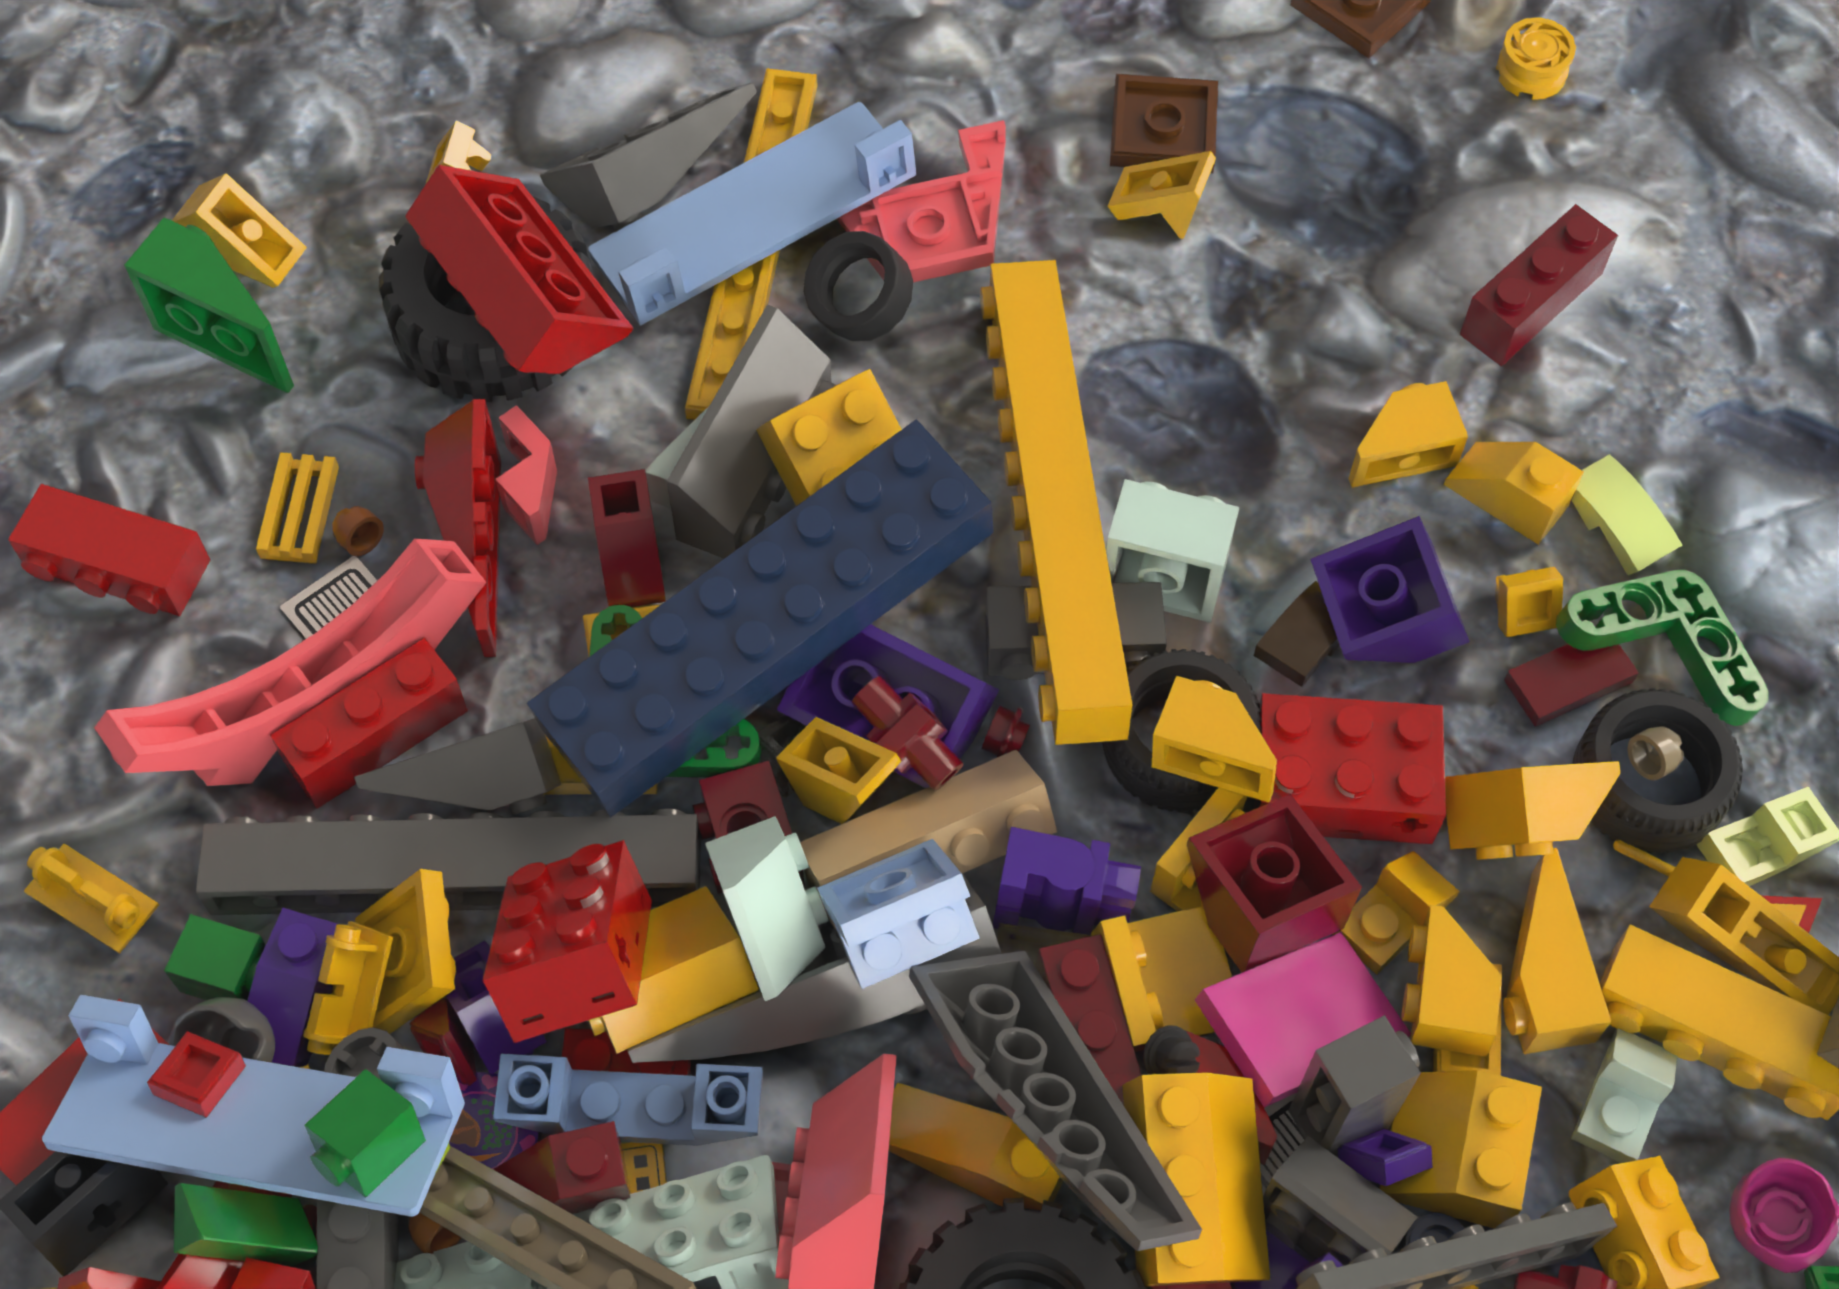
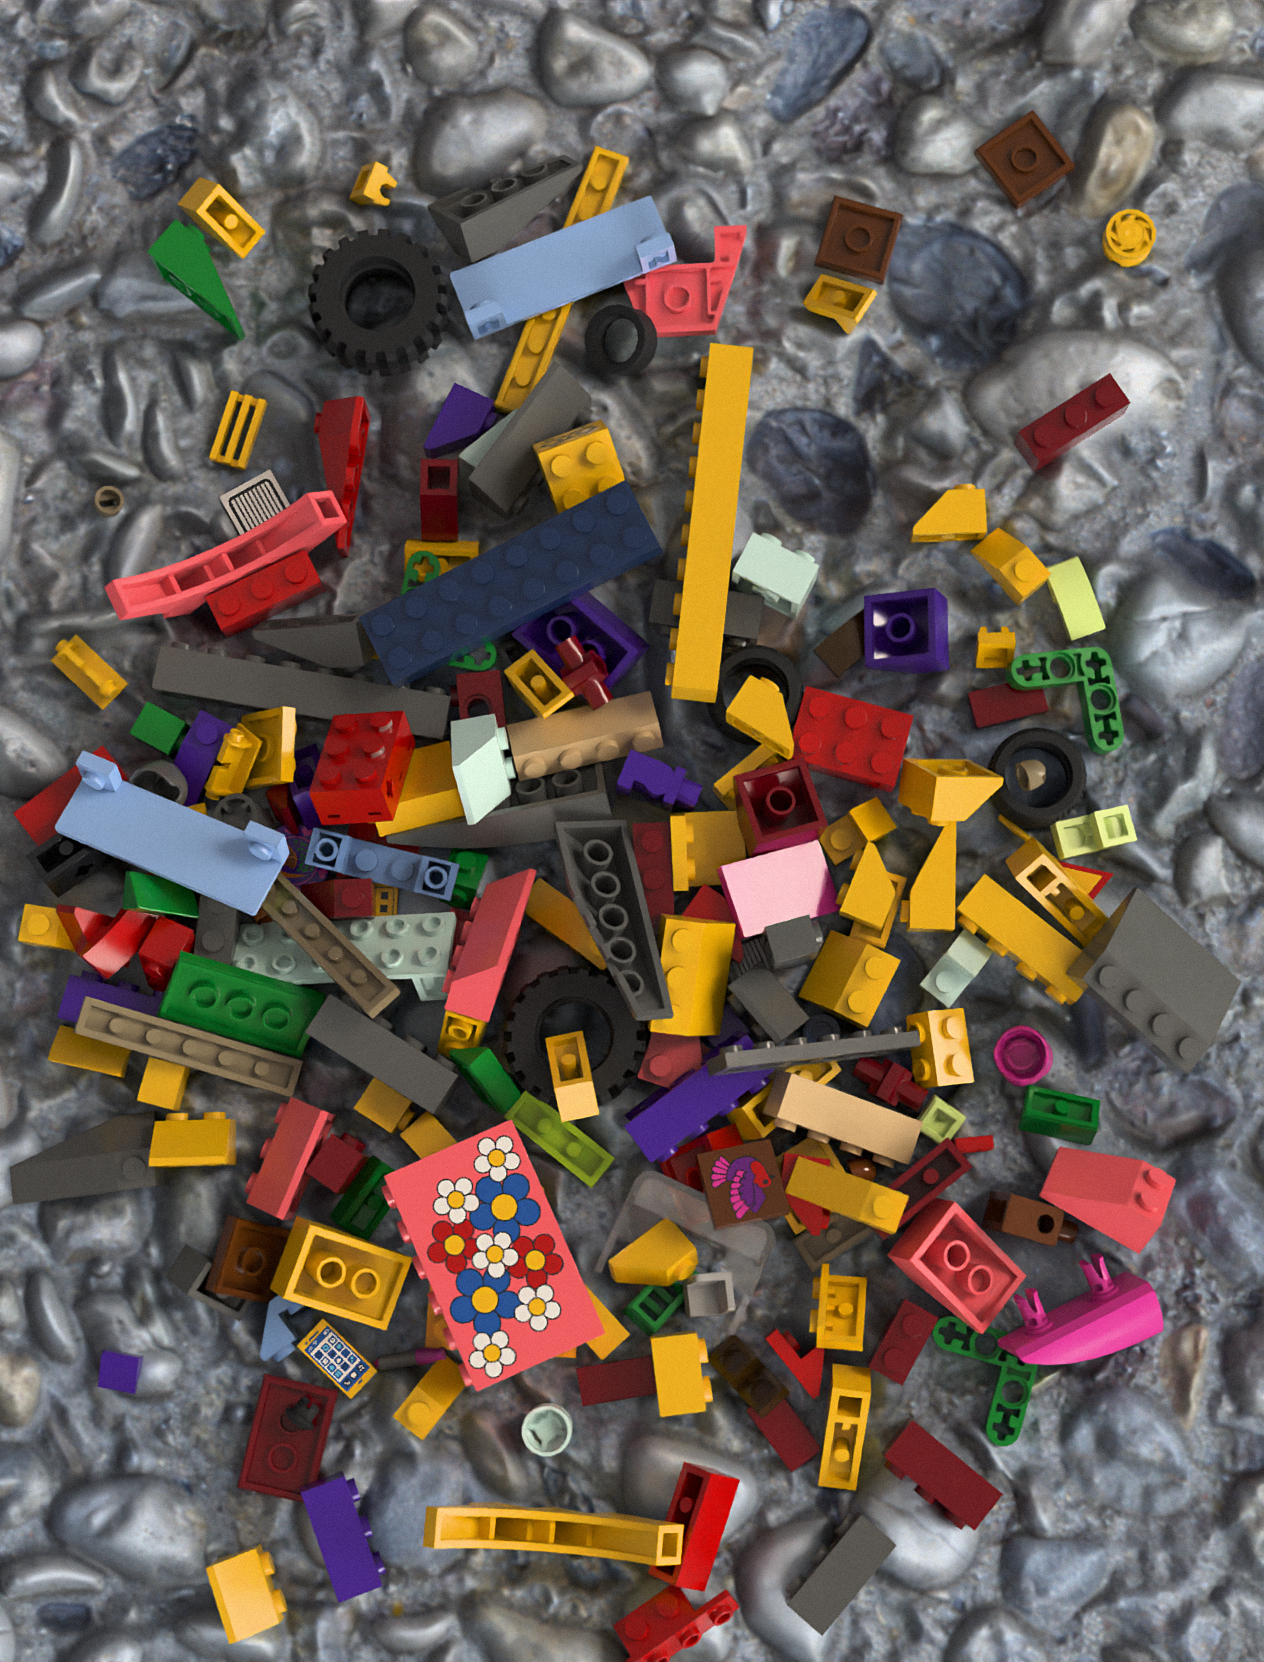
camera: 15 degrees right, 20 degrees up
red brick [8,484,211,616] -> none
red tile [147,1031,246,1118] -> none
green brick [304,1069,426,1197] -> none
dark orange hinge [332,506,384,556] -> none
red slope [405,165,634,374] -> none
coral slope [495,405,557,545] -> none
light blue bracket [817,839,979,989] -> none
dark red plate [981,706,1030,757] -> none
black piece [1143,1025,1200,1075] -> none
dark purple tile [1338,1129,1433,1186] -> none
none -> dark tan hinge [93,486,124,518]
none -> dark purple slope [423,383,498,459]
none -> green bracket [438,848,489,910]

